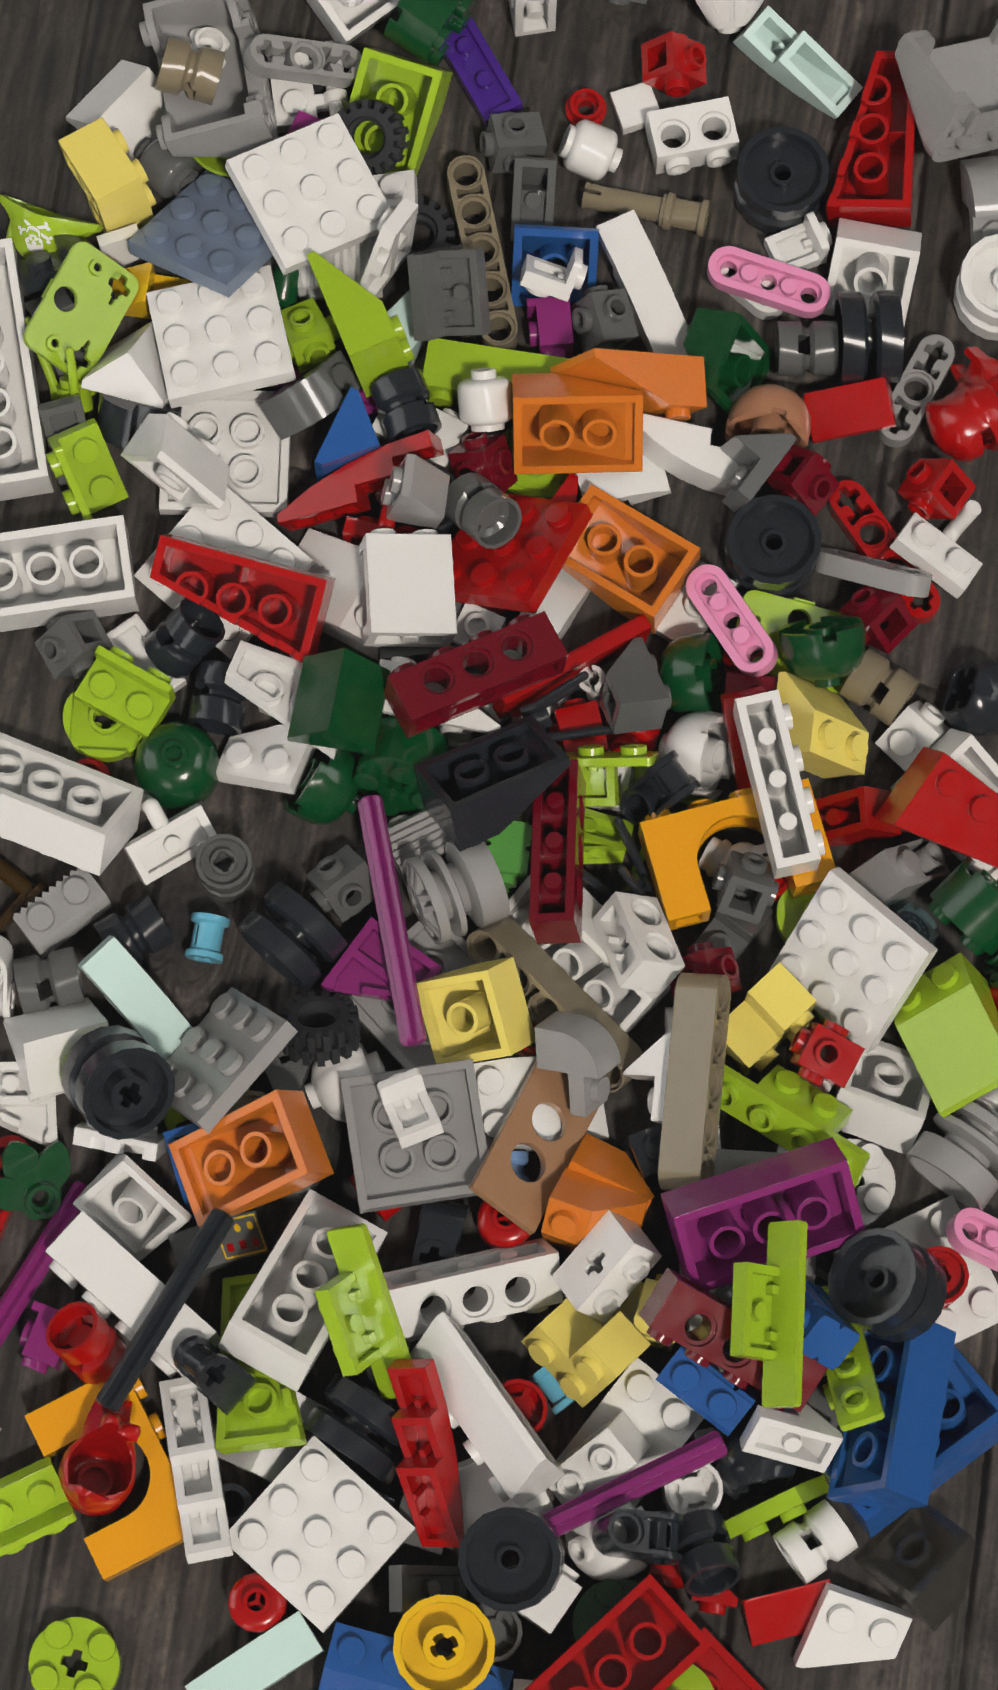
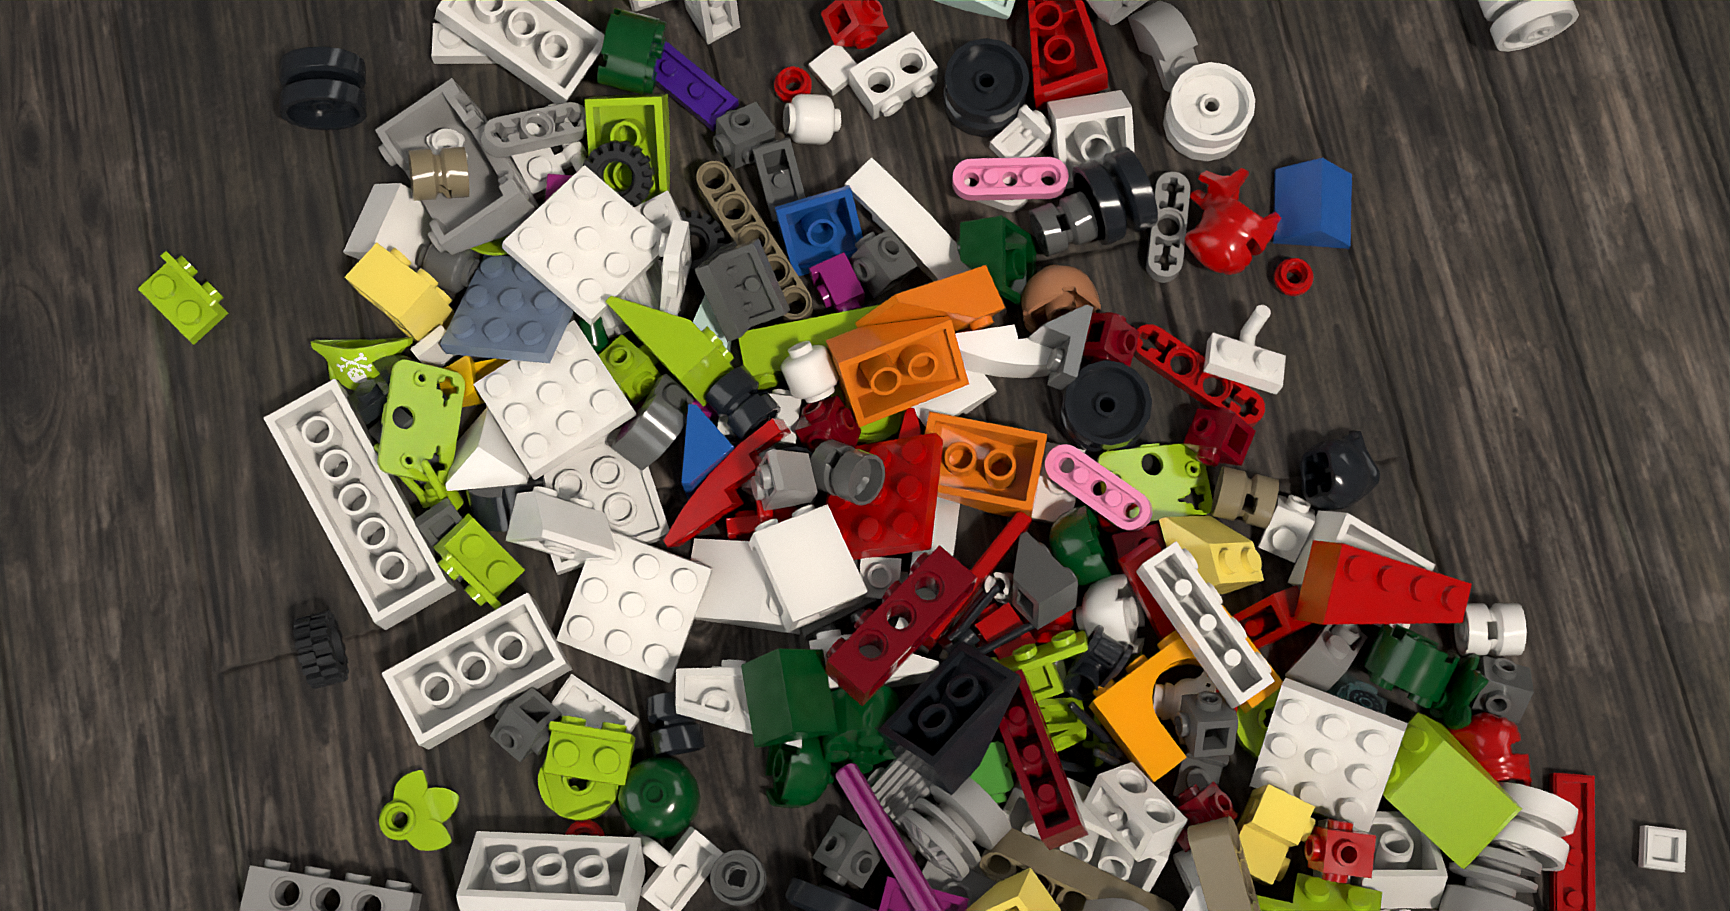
camera: 20 degrees left, 0 degrees up
black wheel [144,598,225,678] -> none
red wedge [150,534,336,663] -> none
white wing [216,724,316,795] -> none
white bracket [520,247,588,302] -> none
dark tan pin [581,182,711,237] -> none
dark green cylinder [779,615,866,688] -> none
red slope [803,377,896,444] -> none
light grey beam [814,547,933,598] -> none
red brick [897,458,977,520] -> none

